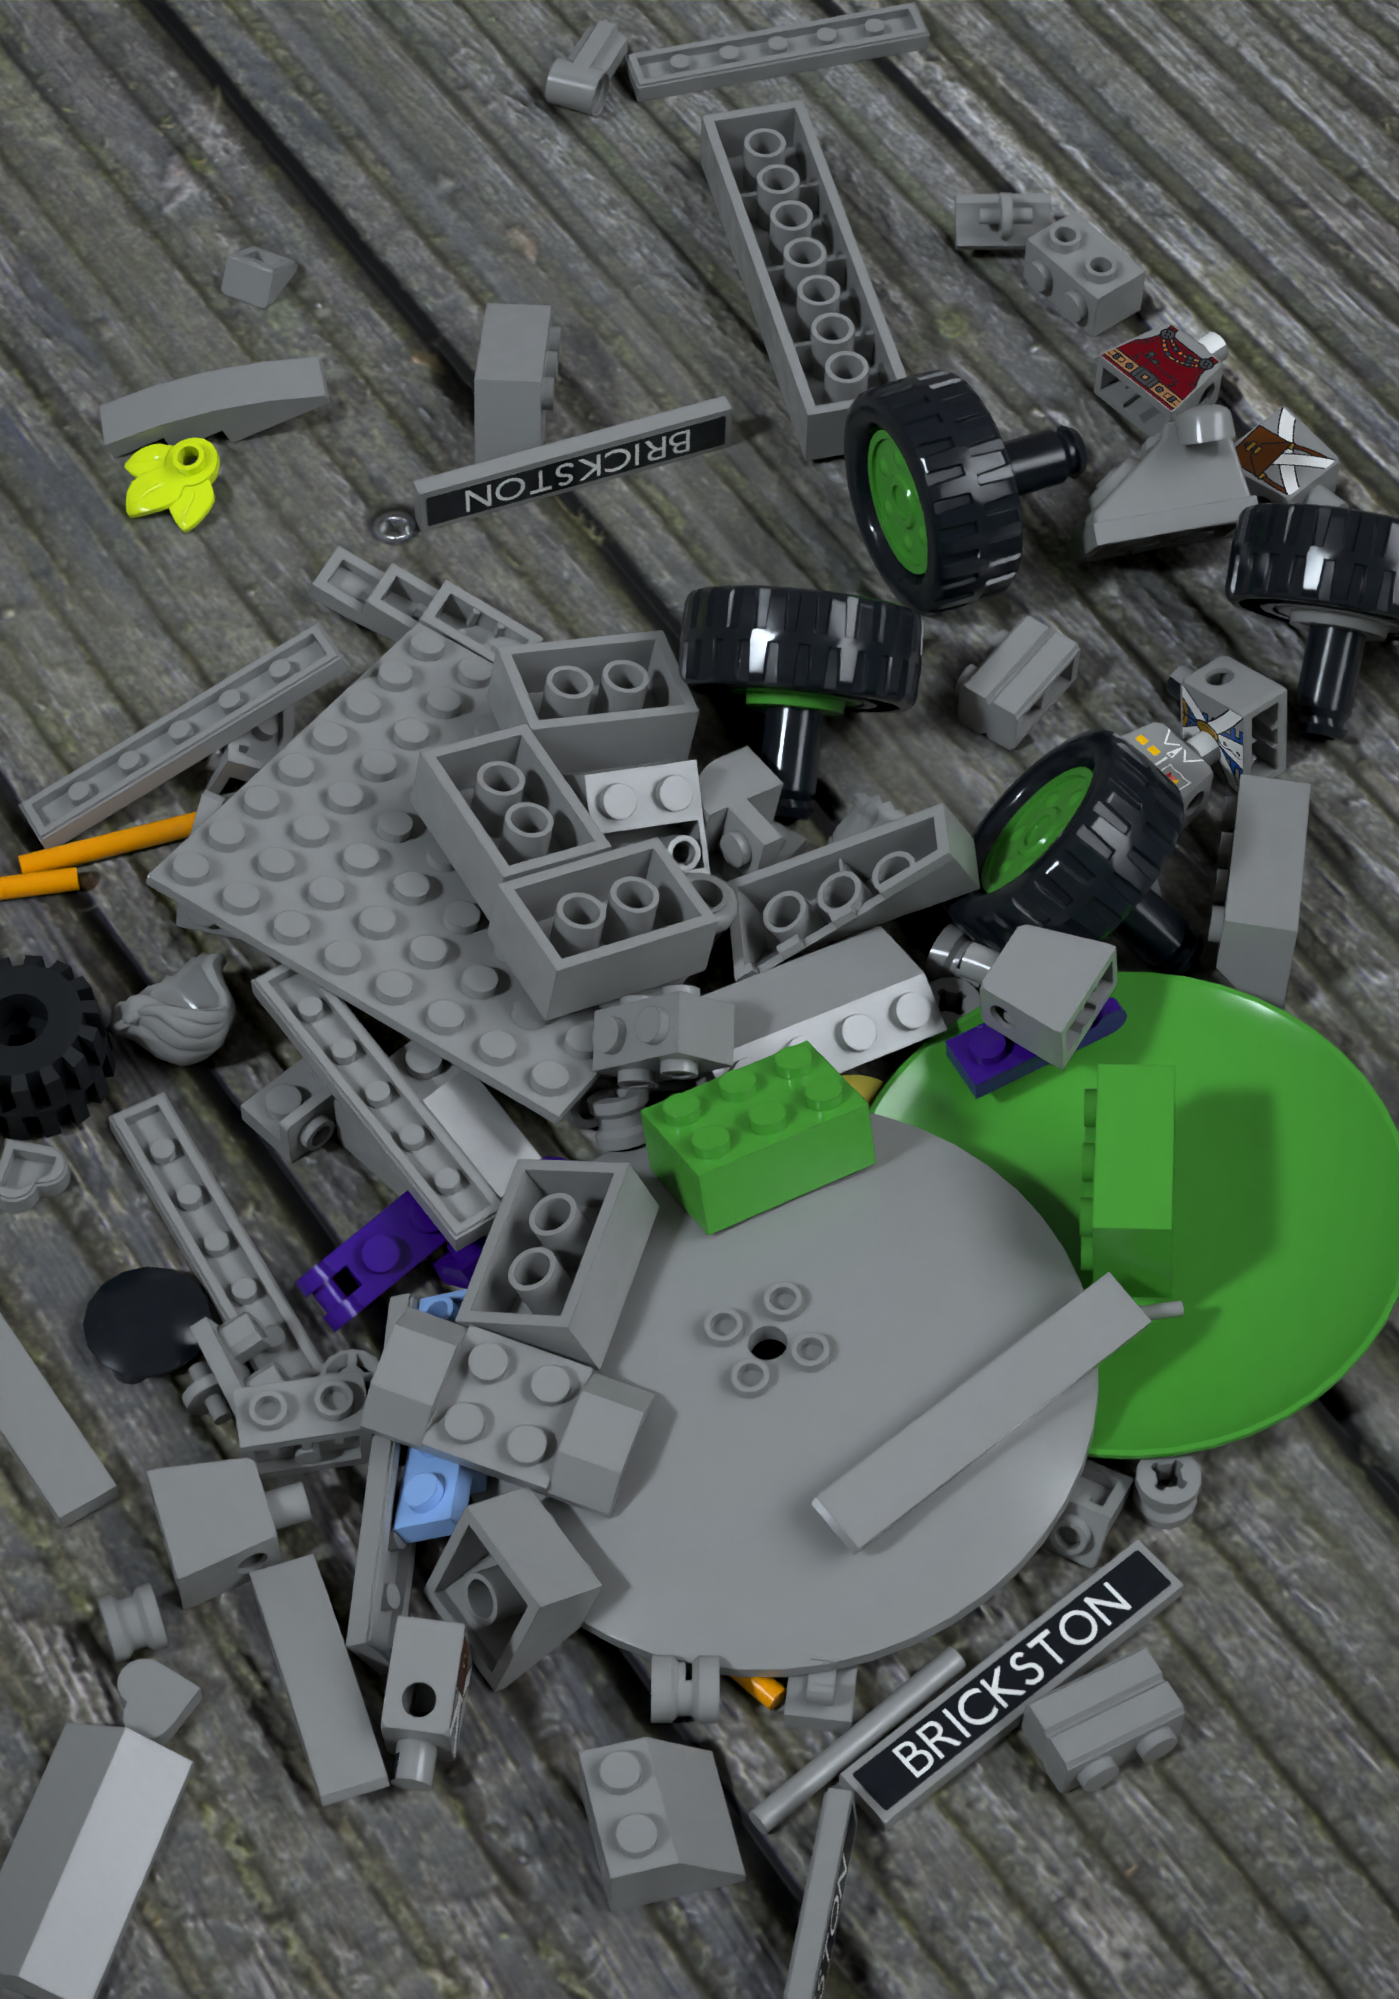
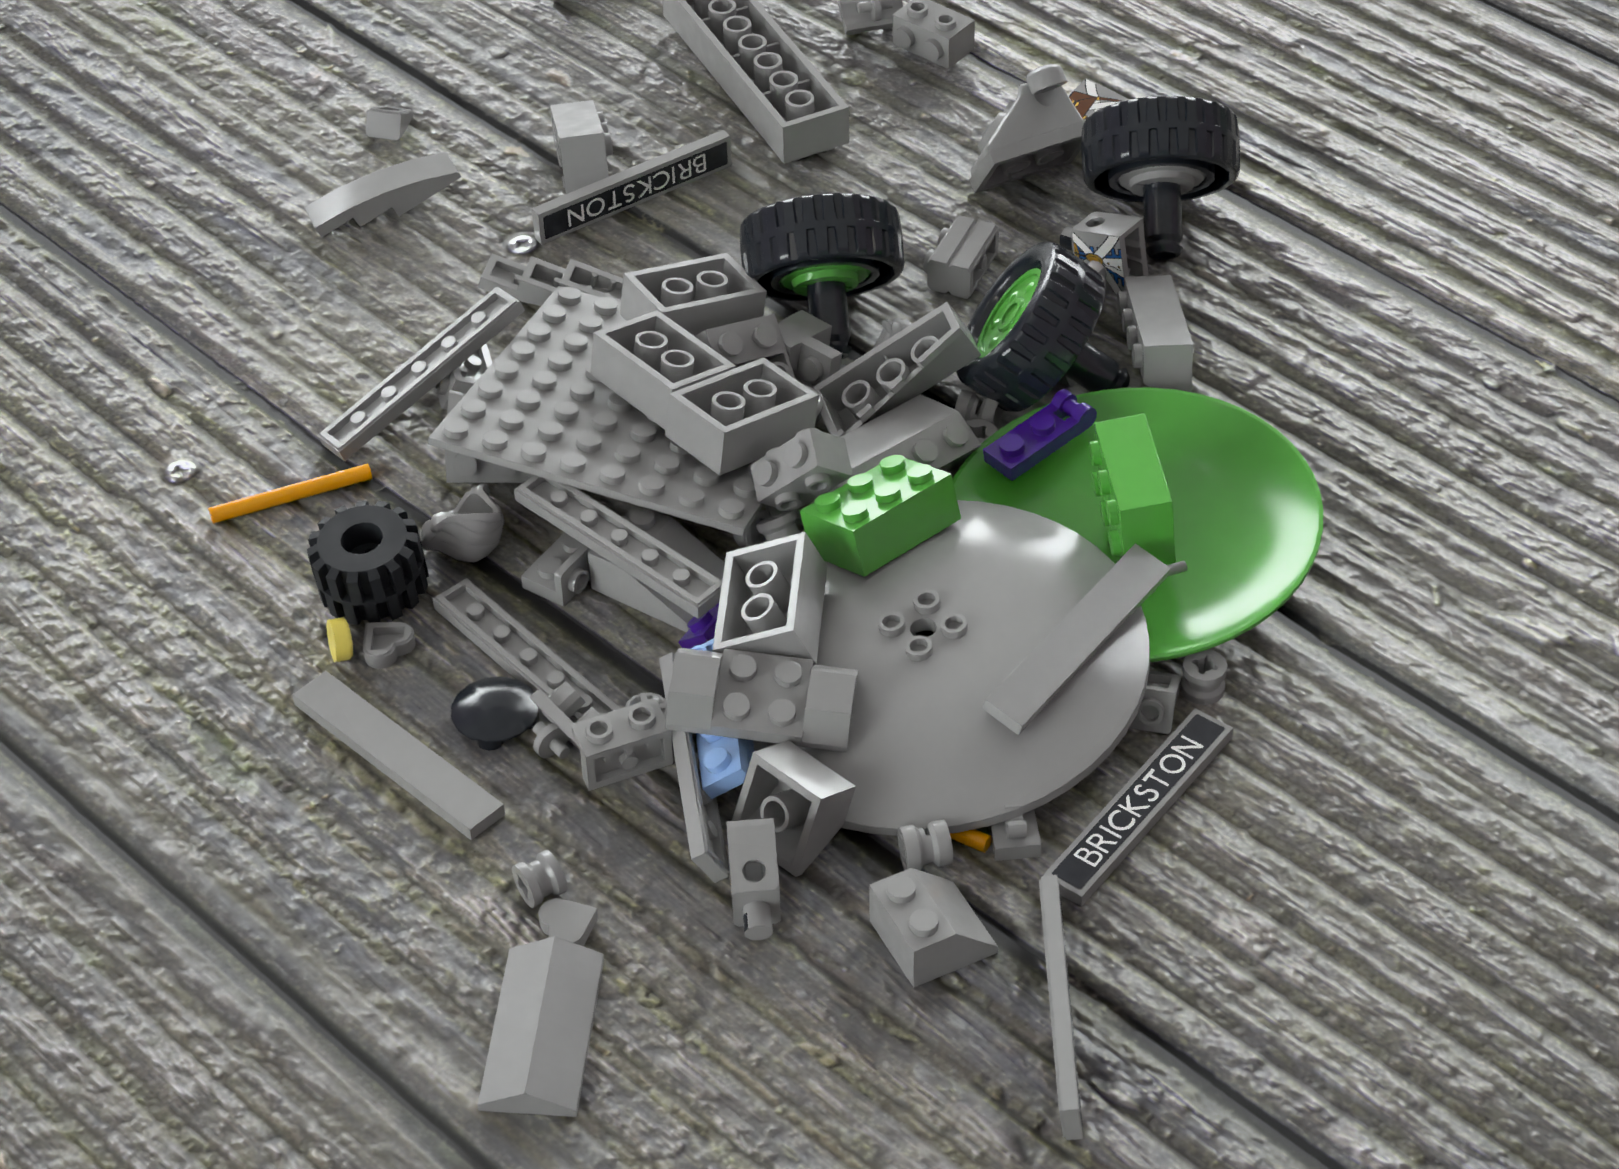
camera: 10 degrees left, 10 degrees down
light orange bar [18,811,197,874] -> none
neon yellow plate [124,437,220,533] -> none
light grey torso [146,1457,312,1610] -> none
light grey slope [249,1554,389,1806] -> none
dark purple plate [294,1190,447,1332] -> none
light grey bar [749,1647,966,1834] -> none
black wheel [844,370,1087,615] -> none
light grey torso [959,924,1118,1069] -> none
light grey brick [1021,1647,1185,1794] -> none
torso [1094,324,1228,437] -> none

